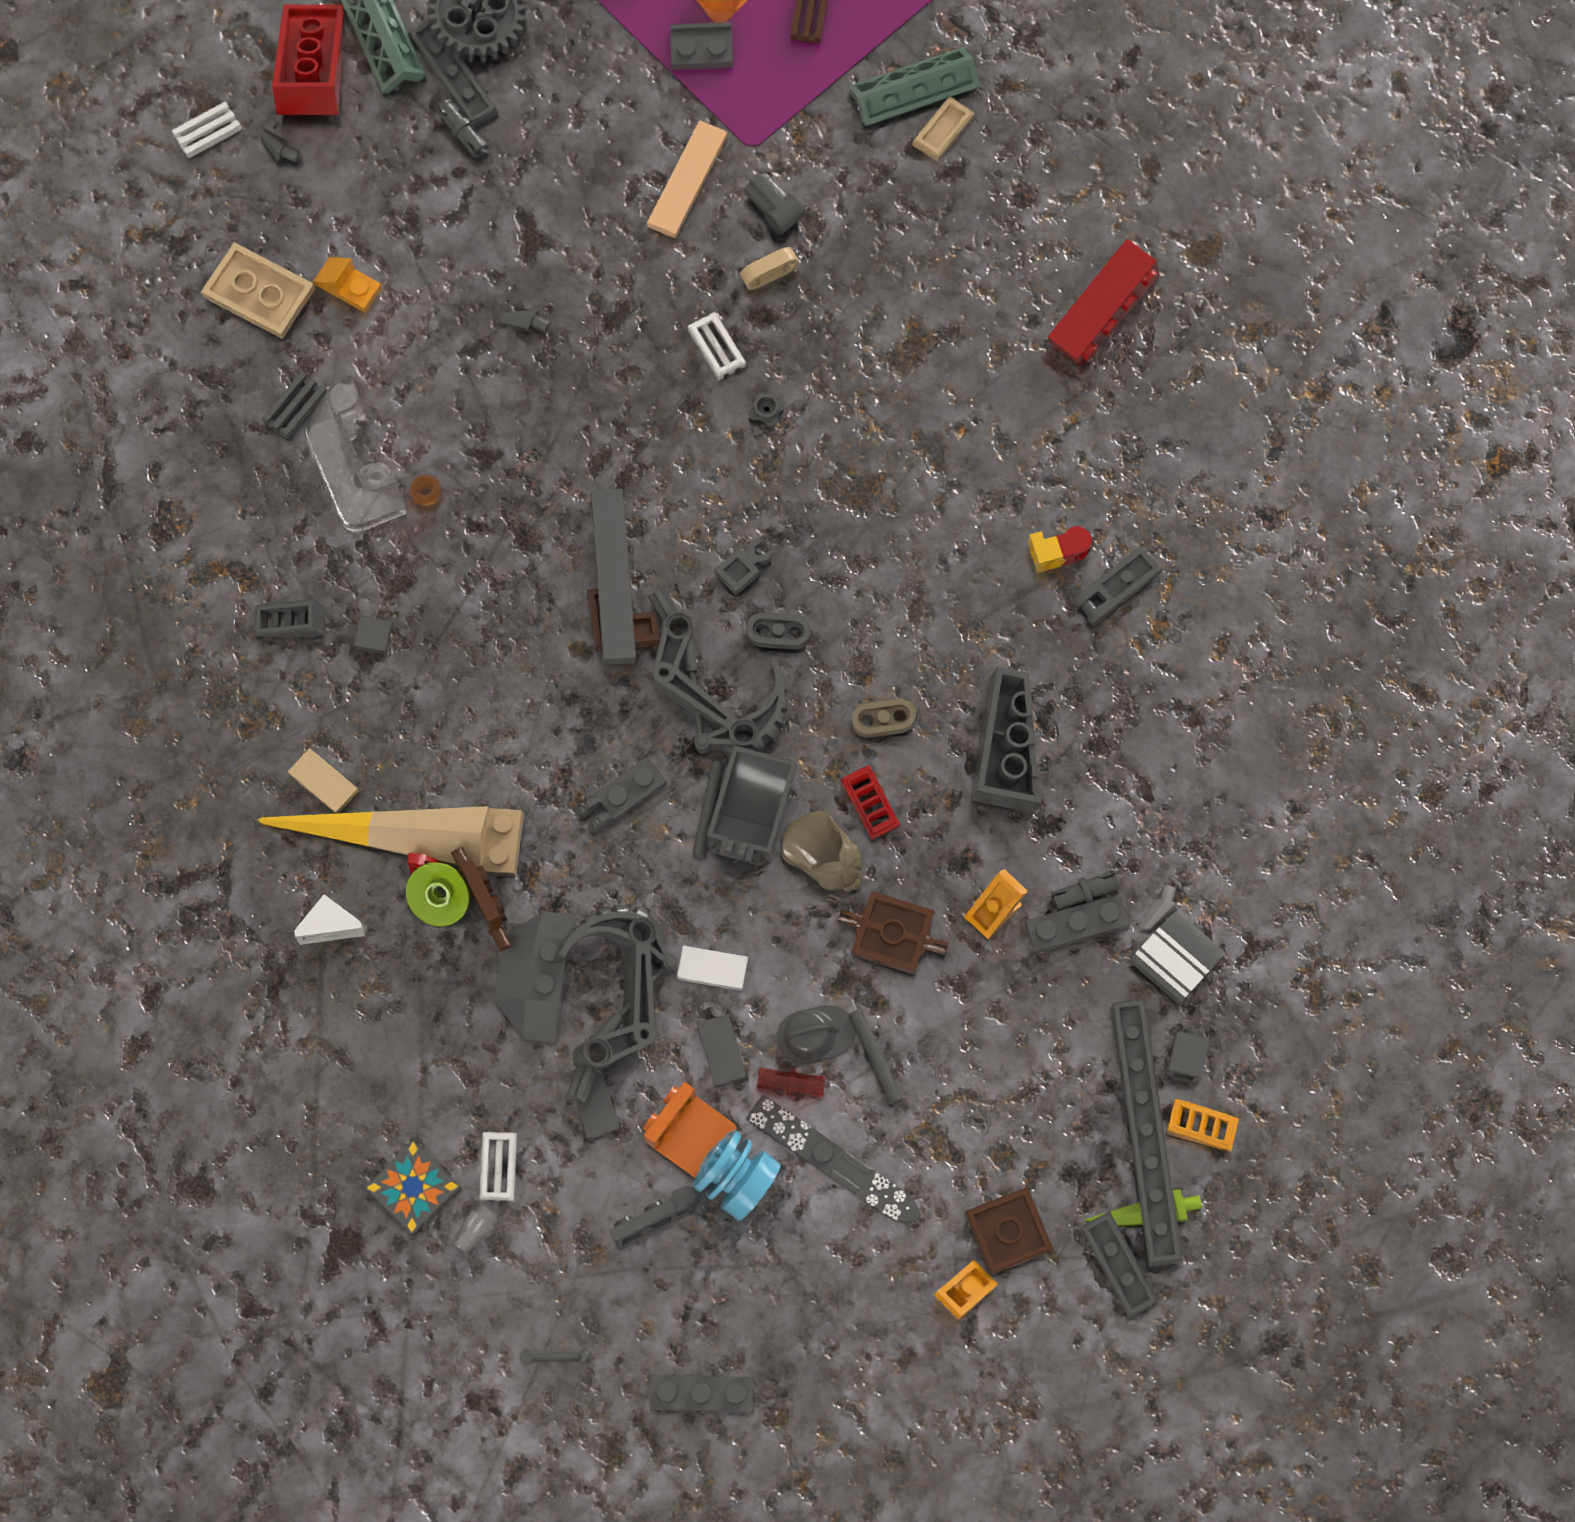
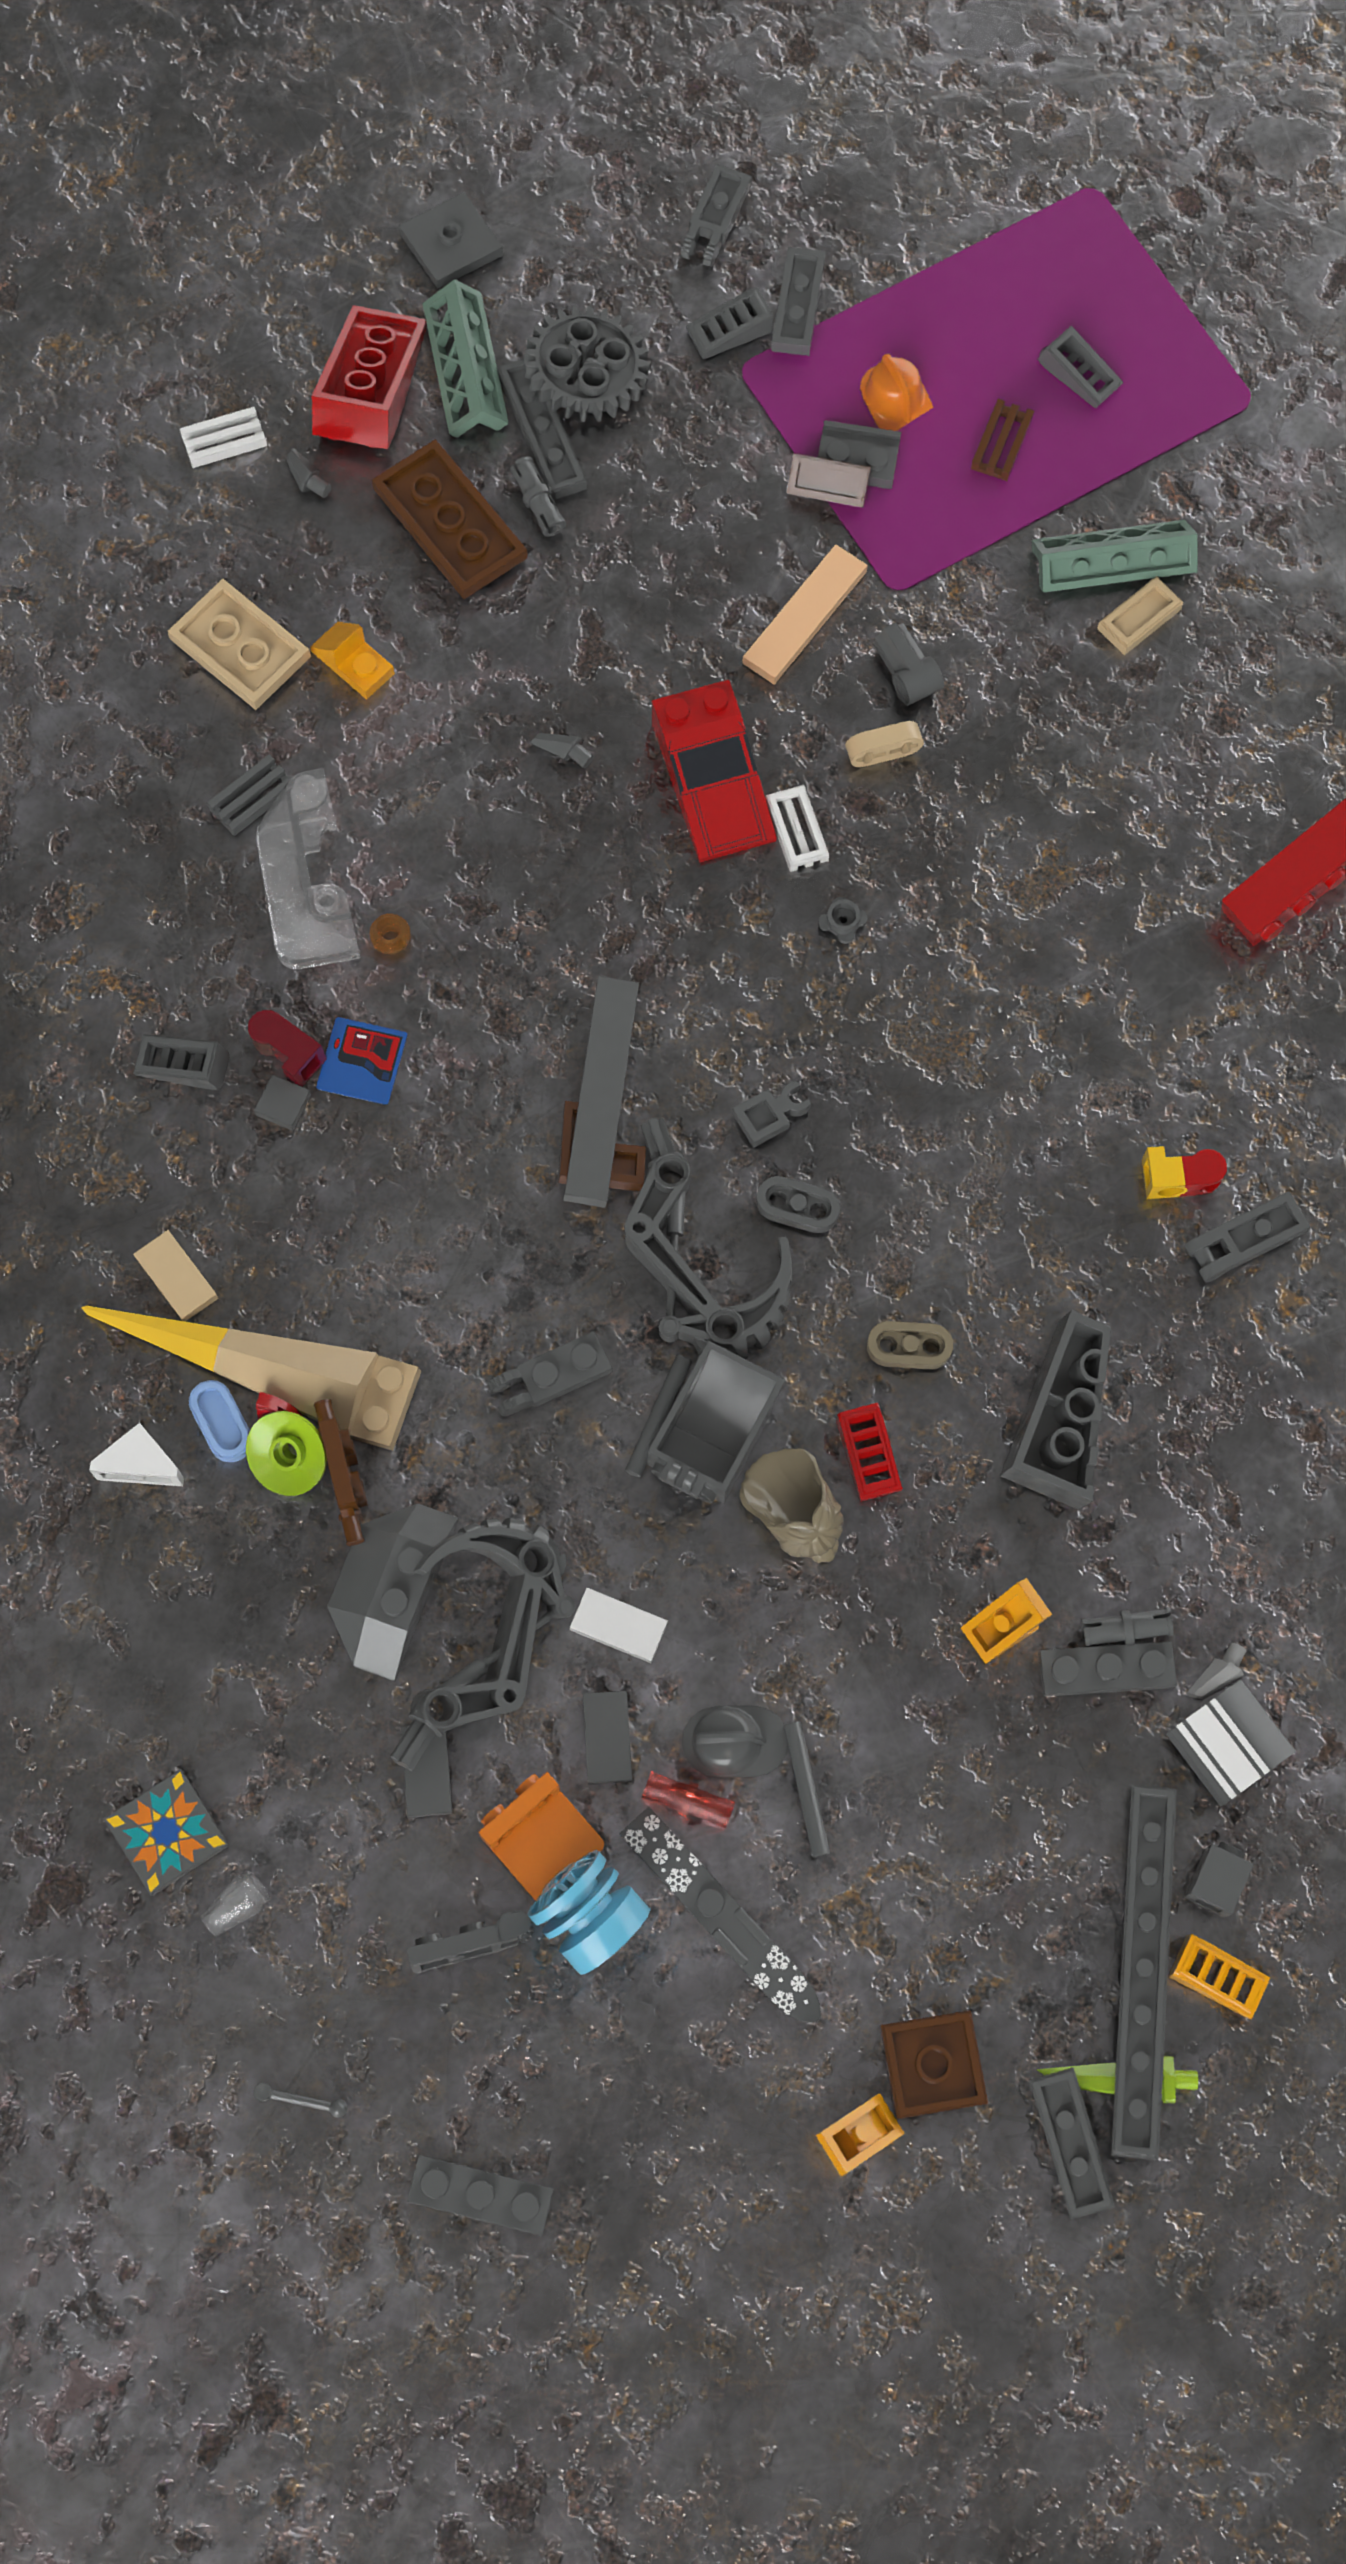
camera: 10 degrees right, 0 degrees up
white tile [480,1132,517,1202] -> none
reddish brown plate [837,891,949,975] -> none
none -> light blue tile [189,1380,250,1462]
none -> dark red leg [248,1010,327,1087]
none -> sticker [316,1017,407,1105]
none -> reddish brown plate [372,439,528,599]
none -> red slope [652,679,777,863]
none -> tile [786,453,871,508]

